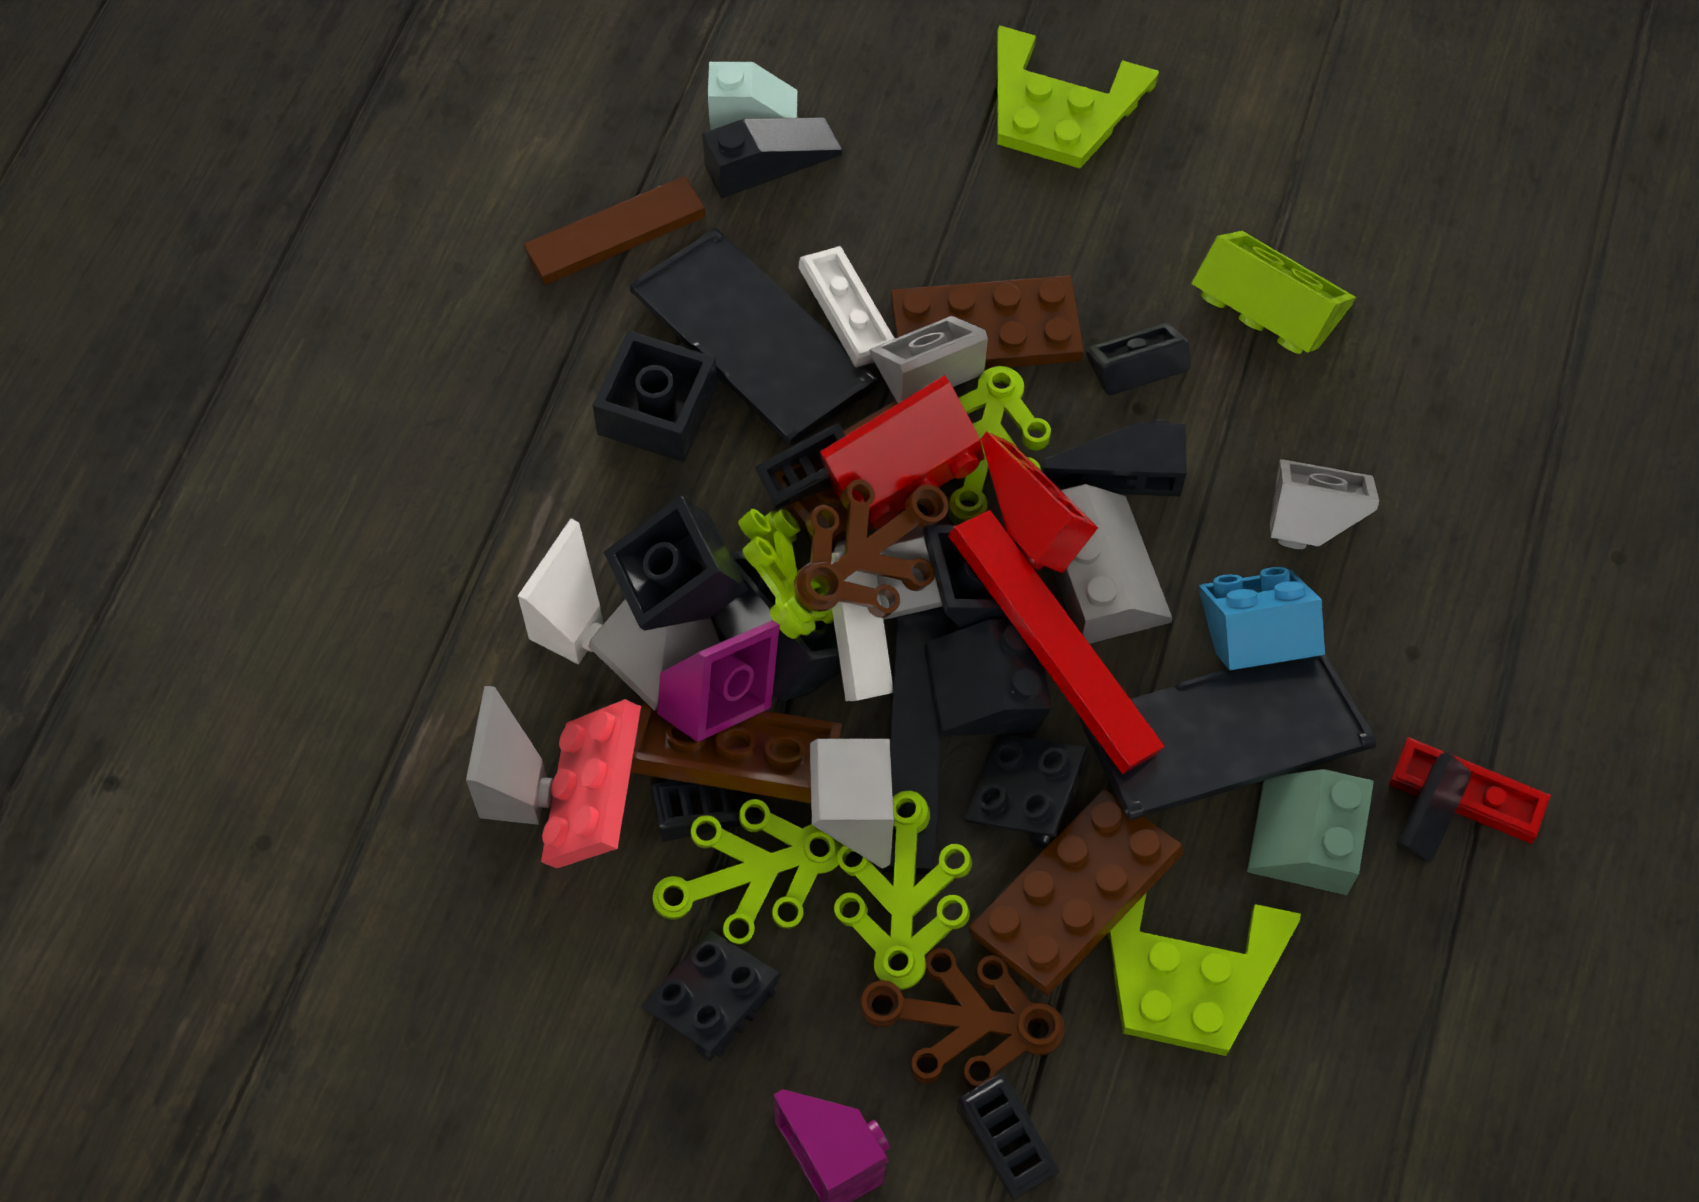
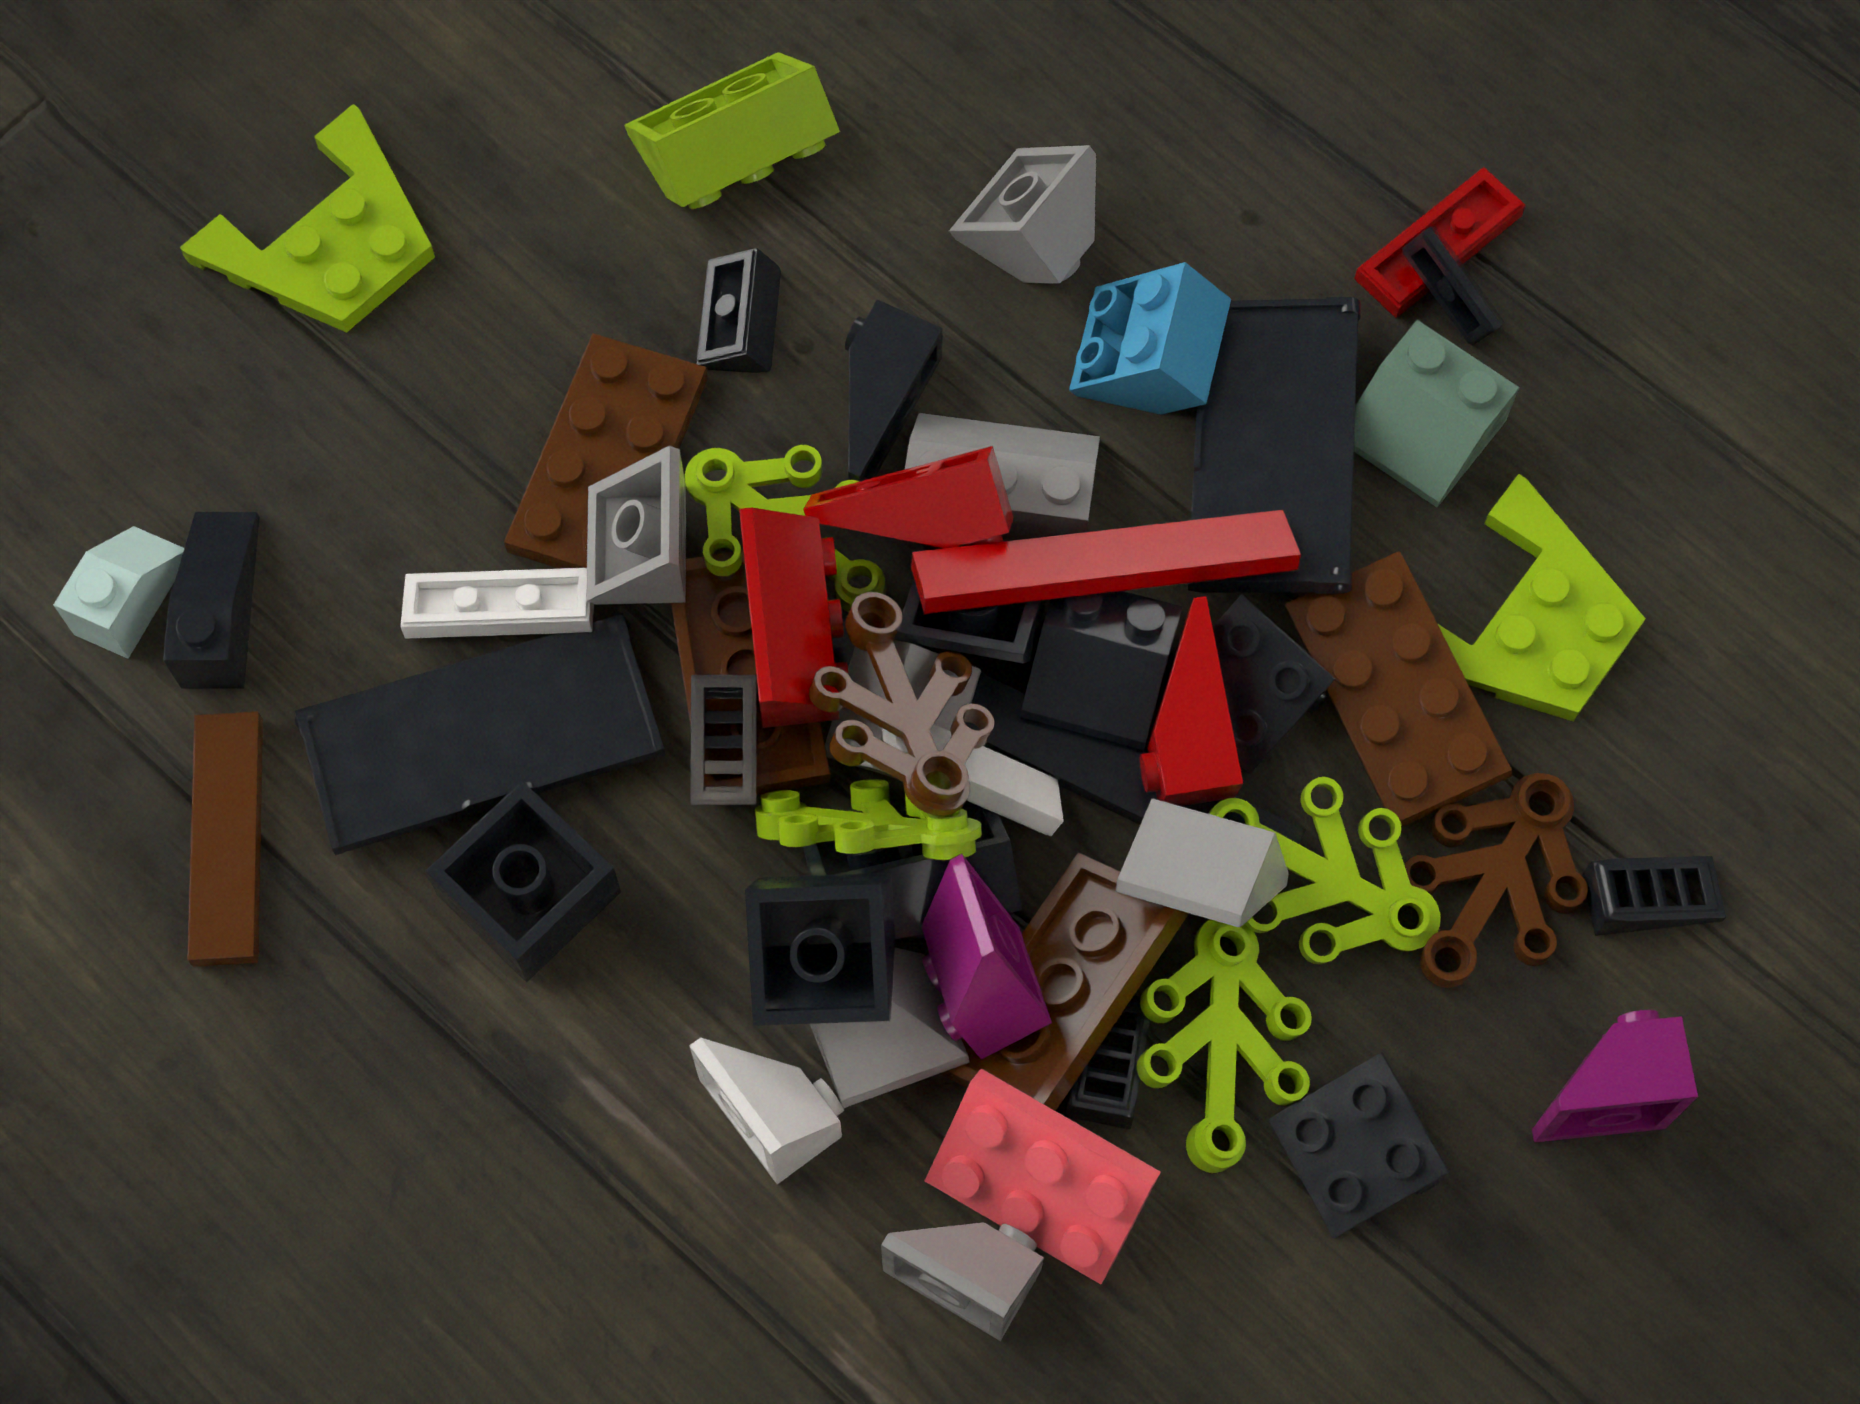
camera: 65 degrees left, 5 degrees up
none -> red slope [1140,596,1243,806]

